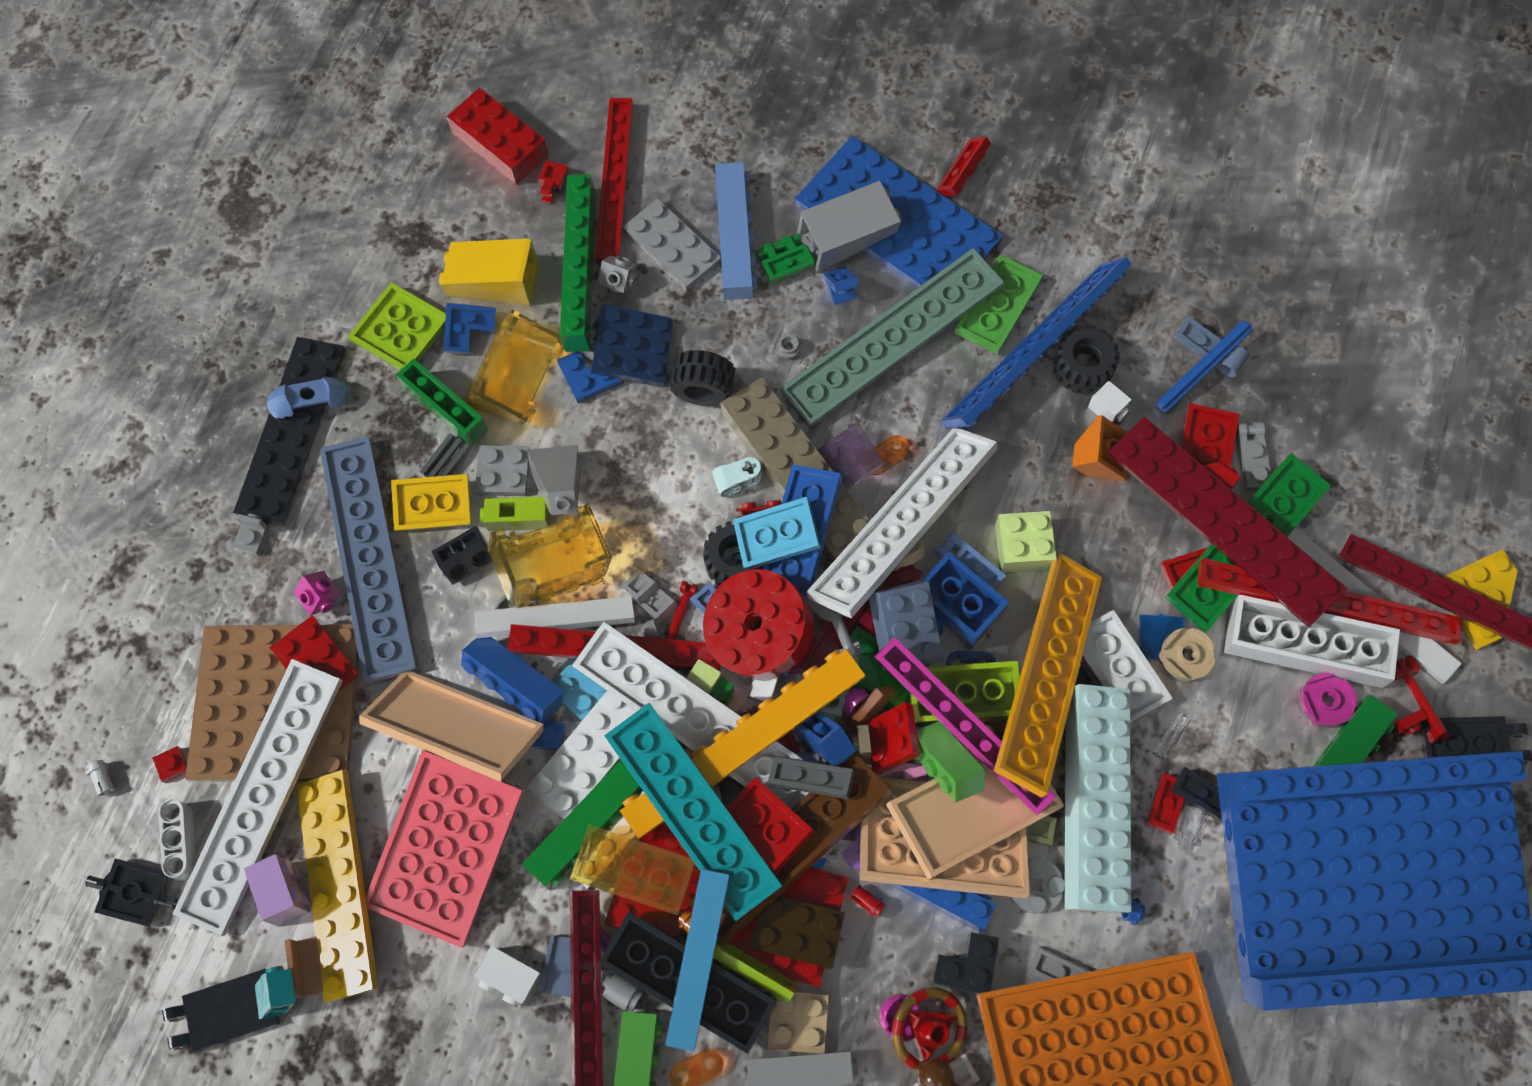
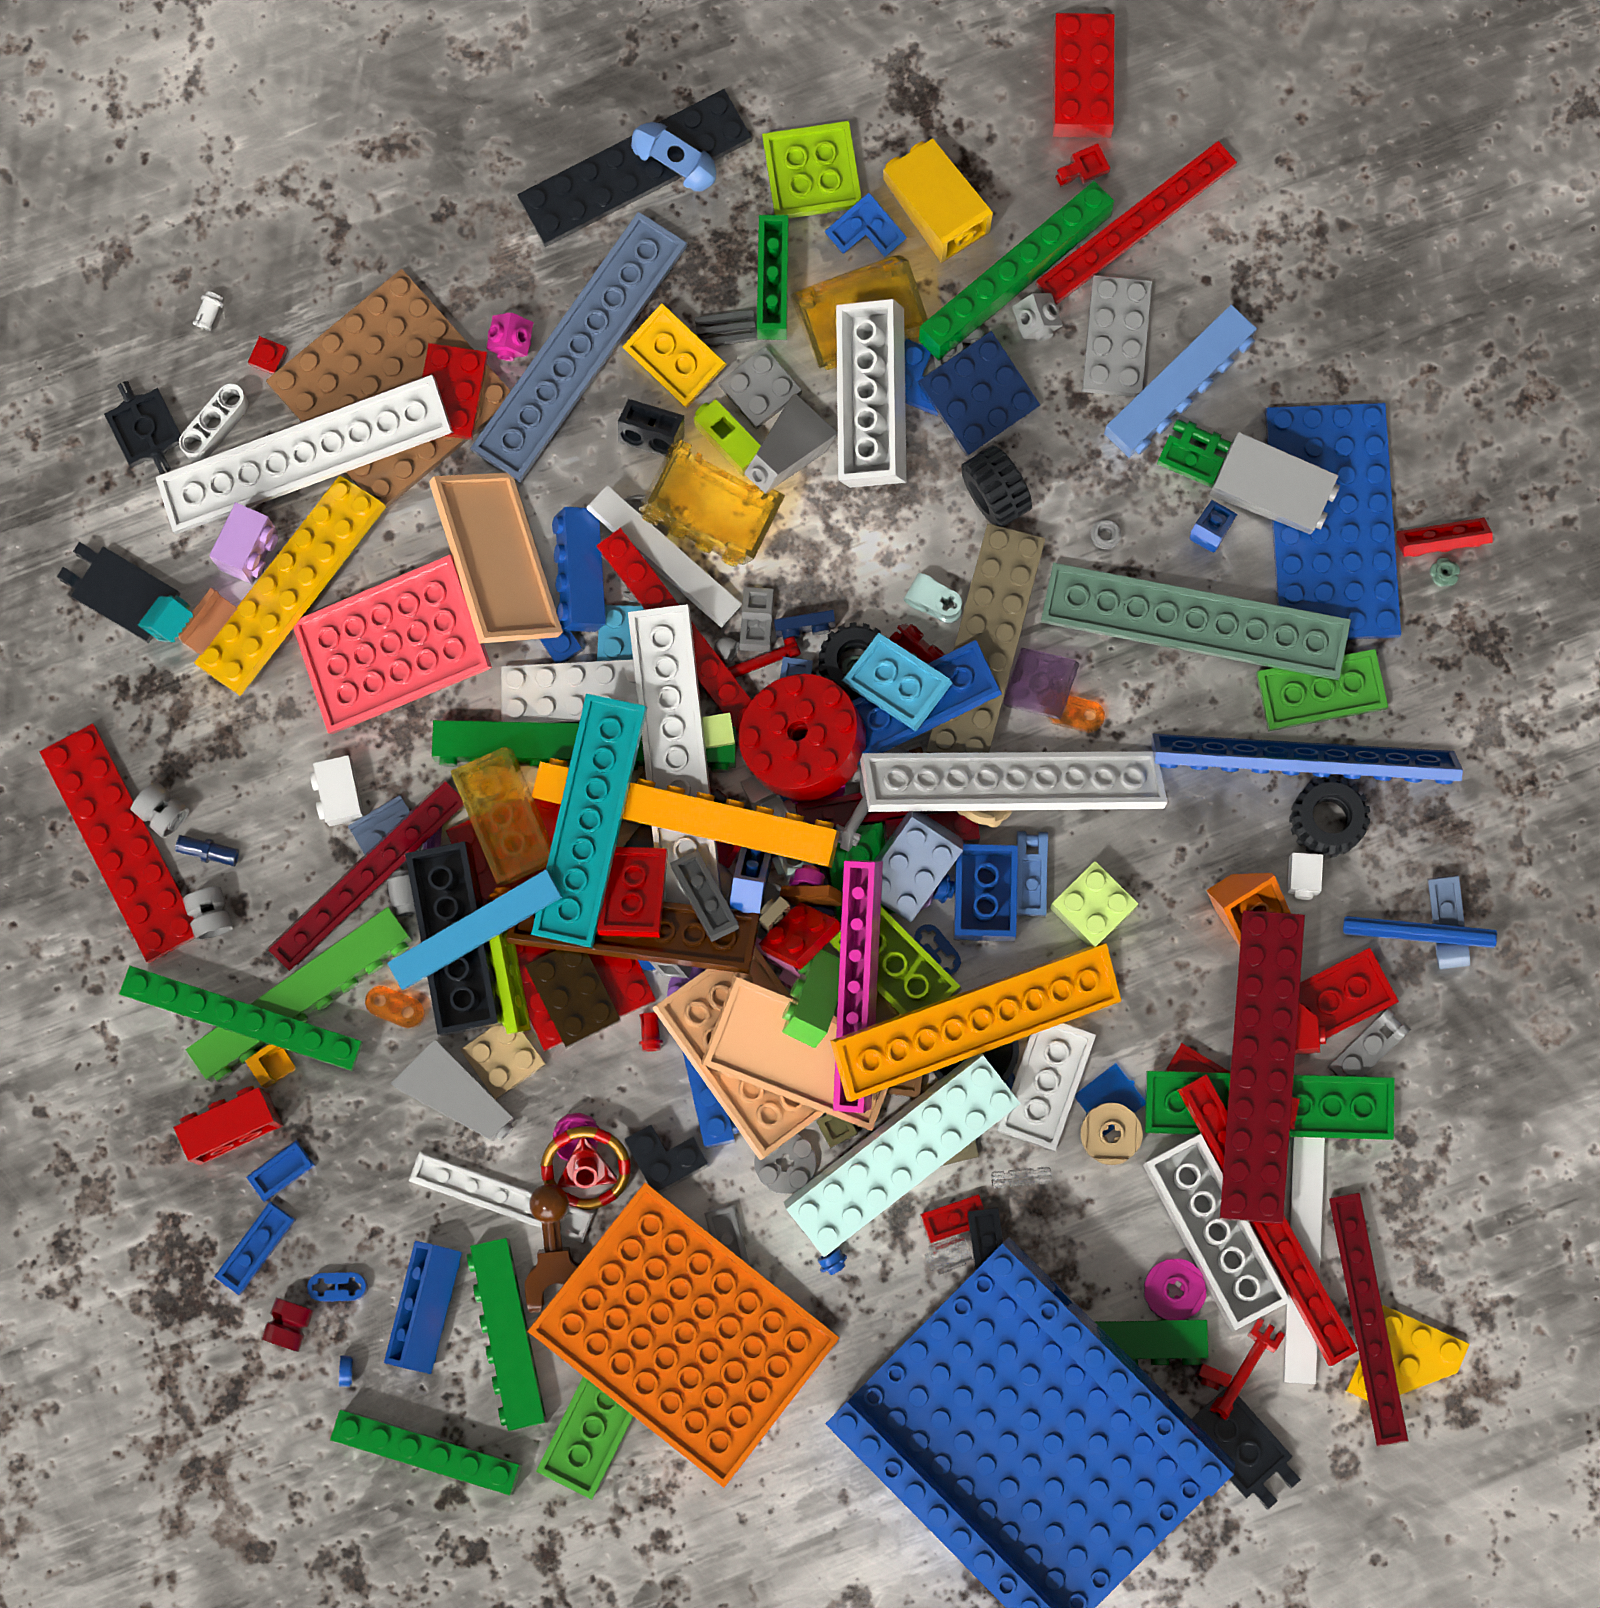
camera: 50 degrees right, 10 degrees up
light grey bracket [232,514,269,556] -> none
none -> dark blue plate [774,610,835,640]
none -> white brick [836,299,906,488]
none -> sand green plate [1430,558,1460,587]

